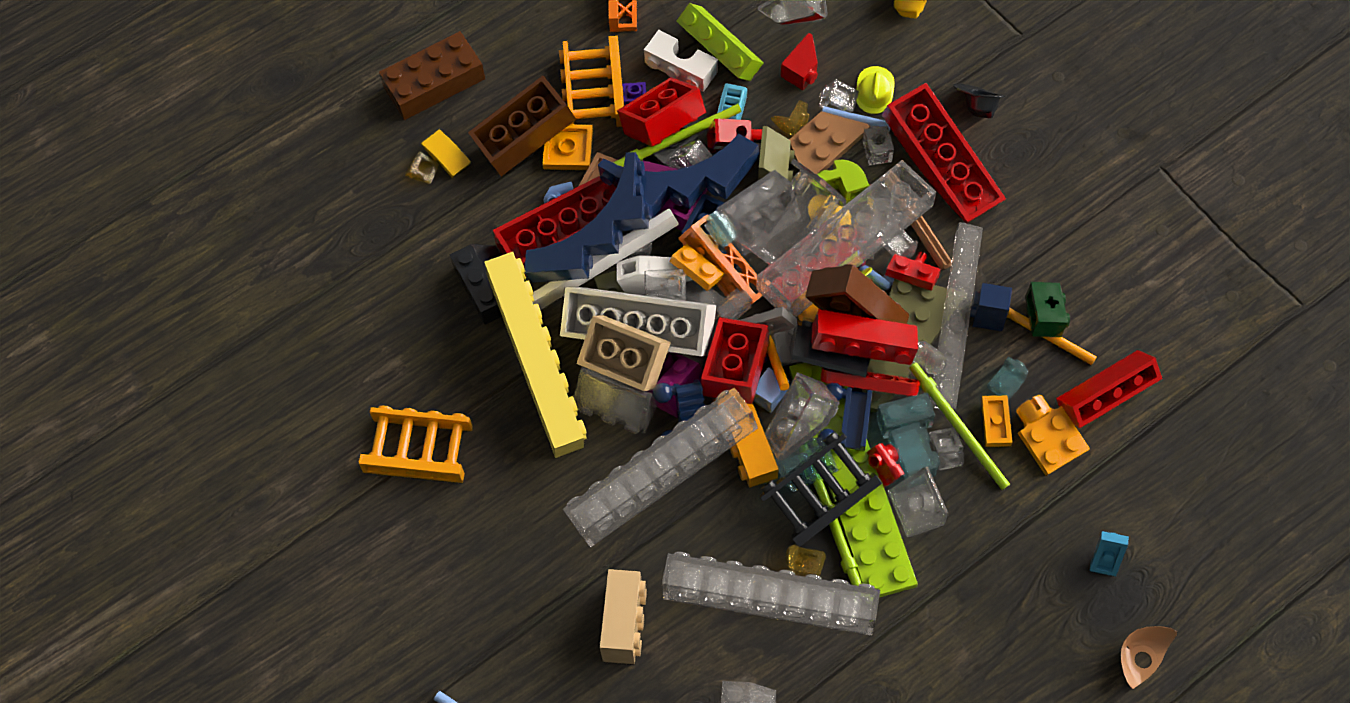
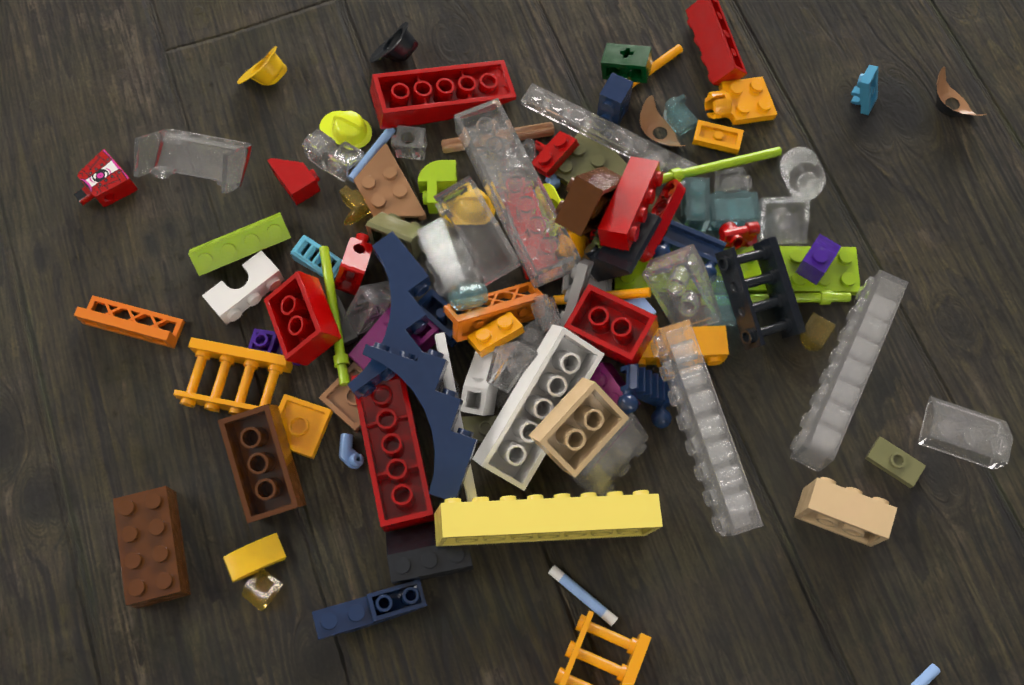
camera: 75 degrees left, 5 degrees up
none -> clear brick [302,128,340,171]
none -> dark blue slope [311,579,427,641]
none -> light blue bar [548,565,618,627]
none -> medium nougat piece [640,95,686,147]
none -> clear piece [779,147,826,200]
none -> dark purple slope [795,234,841,285]
none -> olive plate [865,436,926,488]

